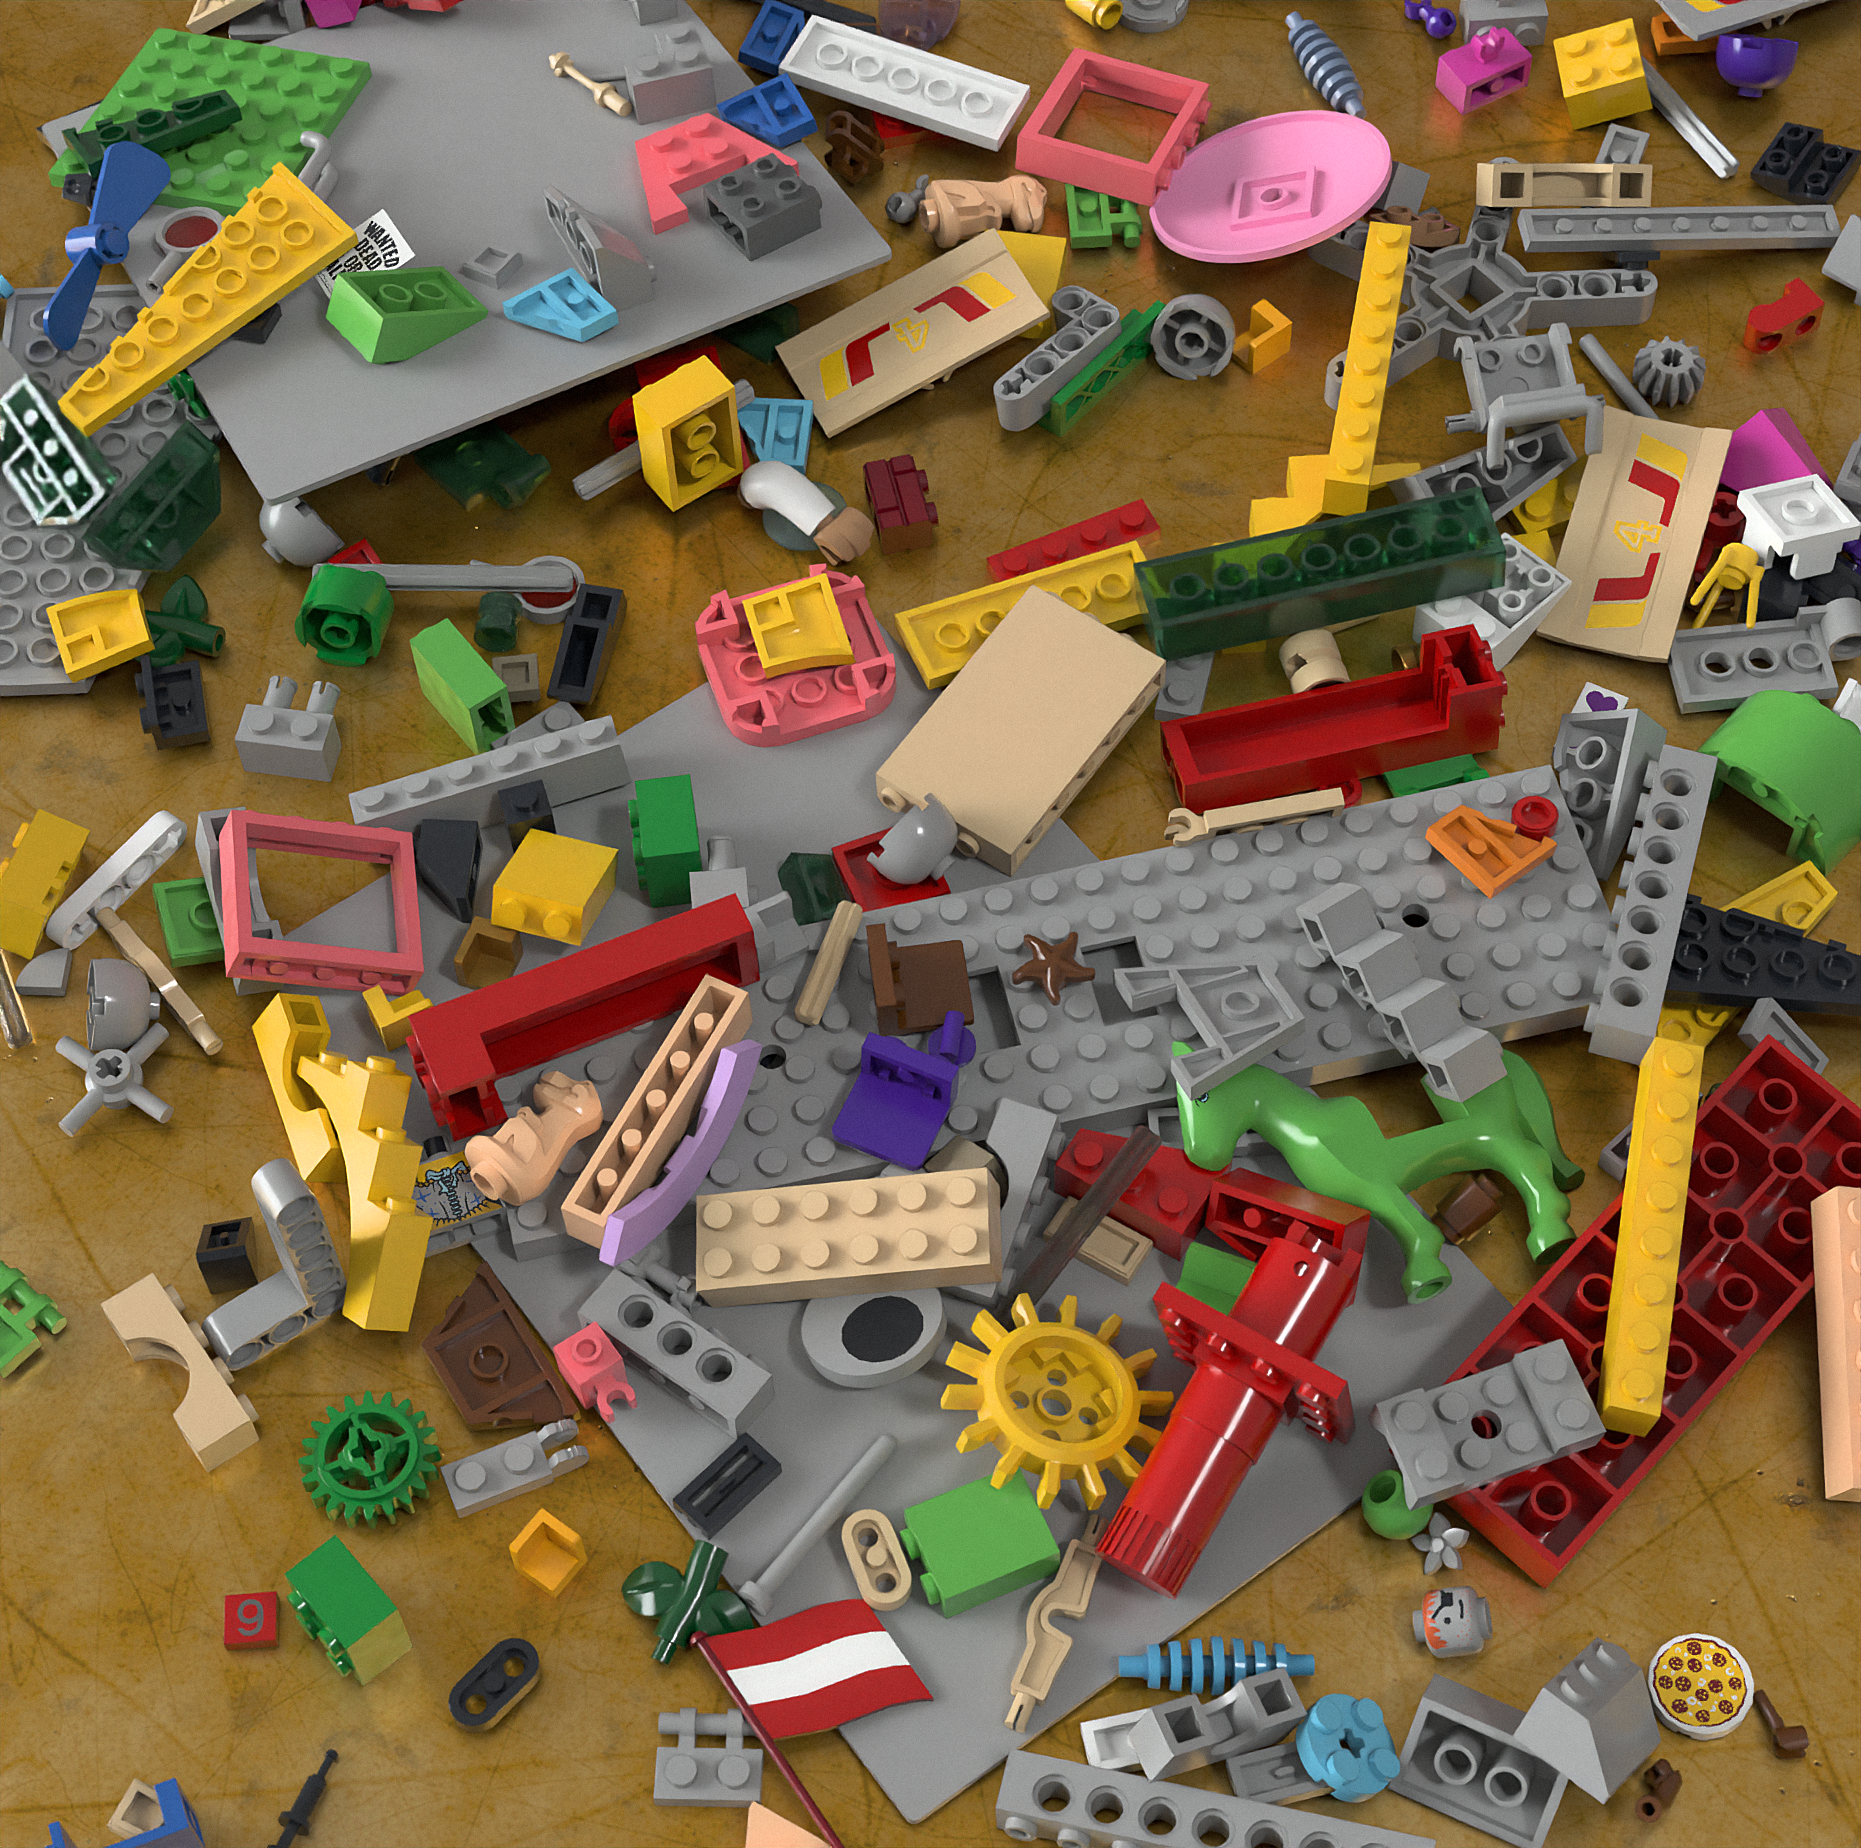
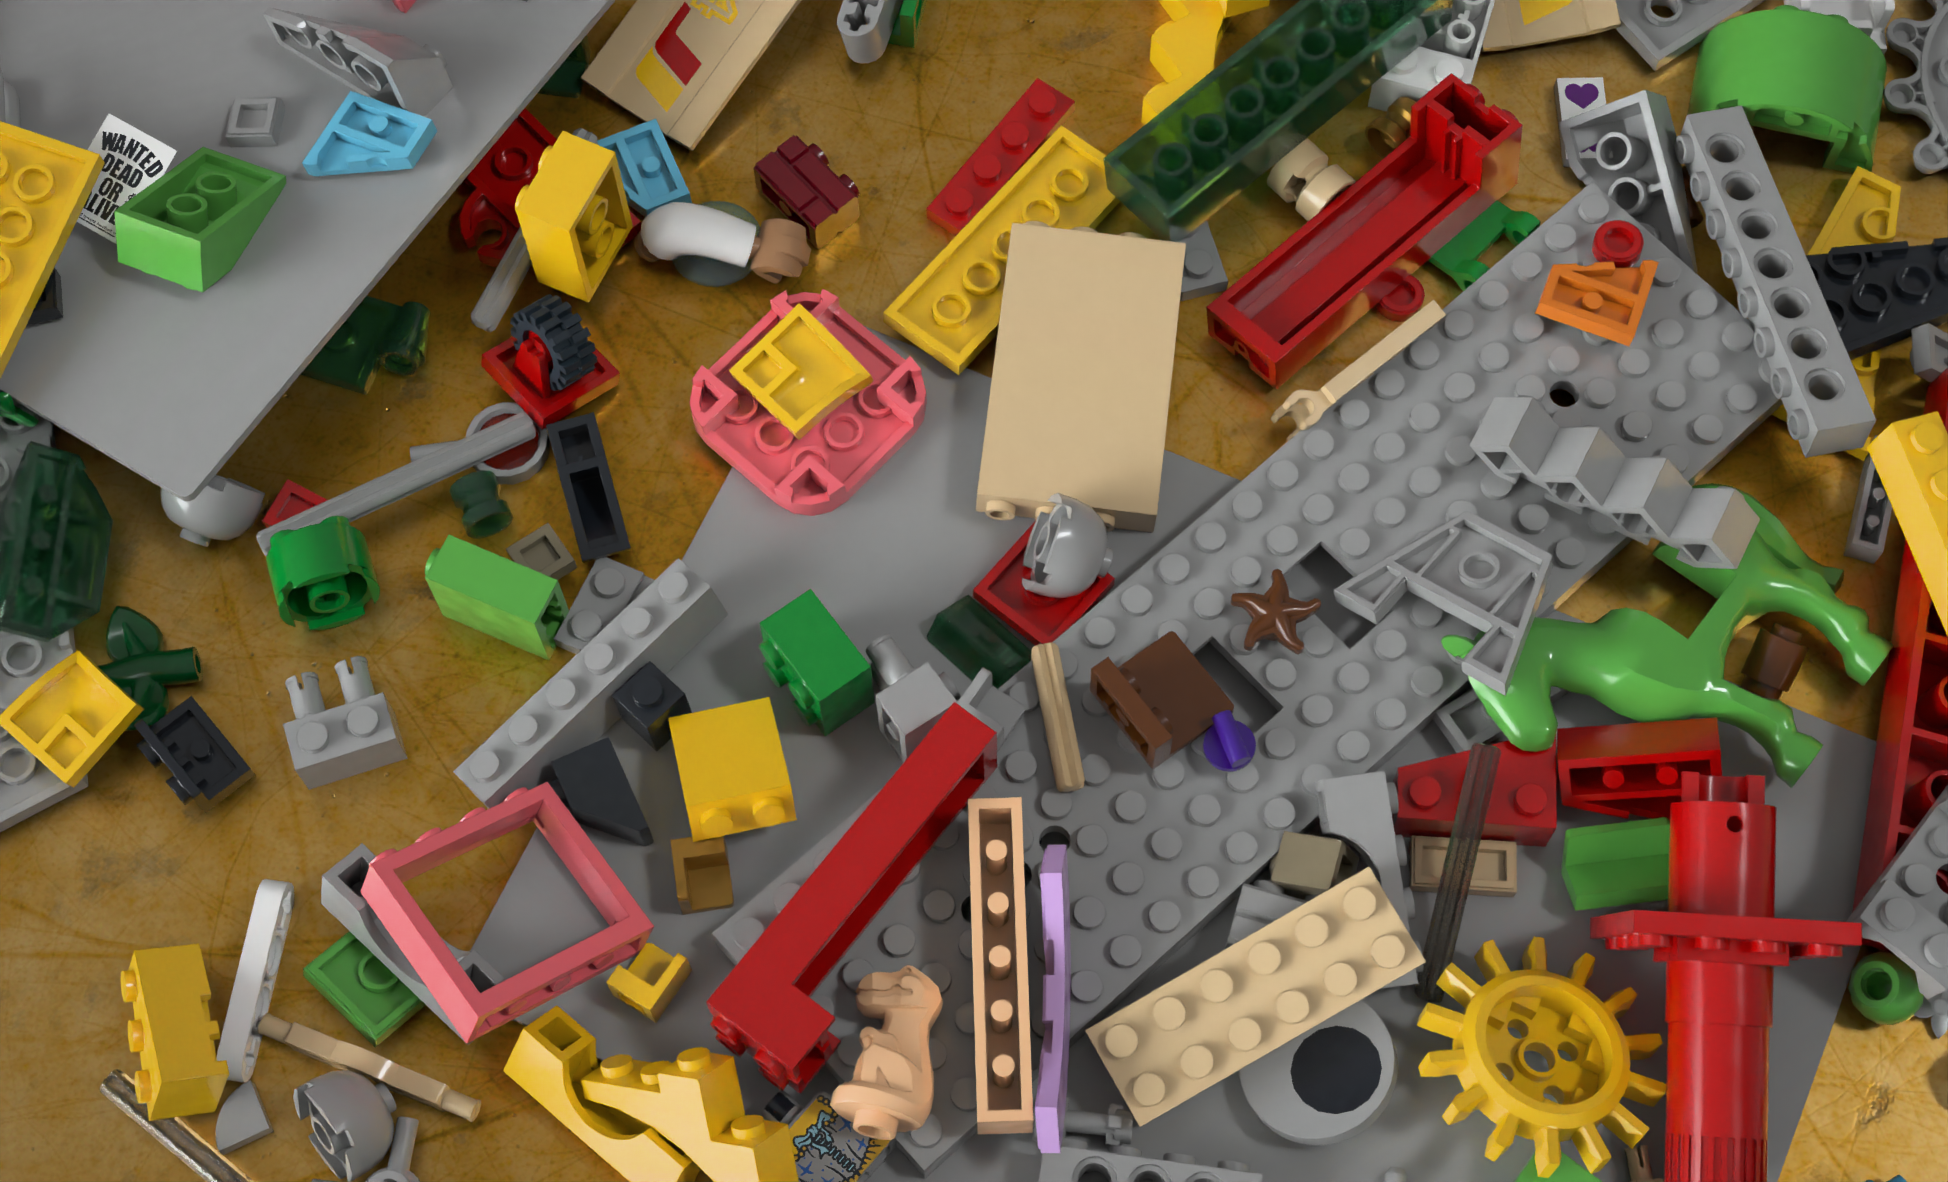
camera: 30 degrees left, 10 degrees up
dark purple bracket [832,1031,959,1171] -> none
none -> plate [481,294,620,430]

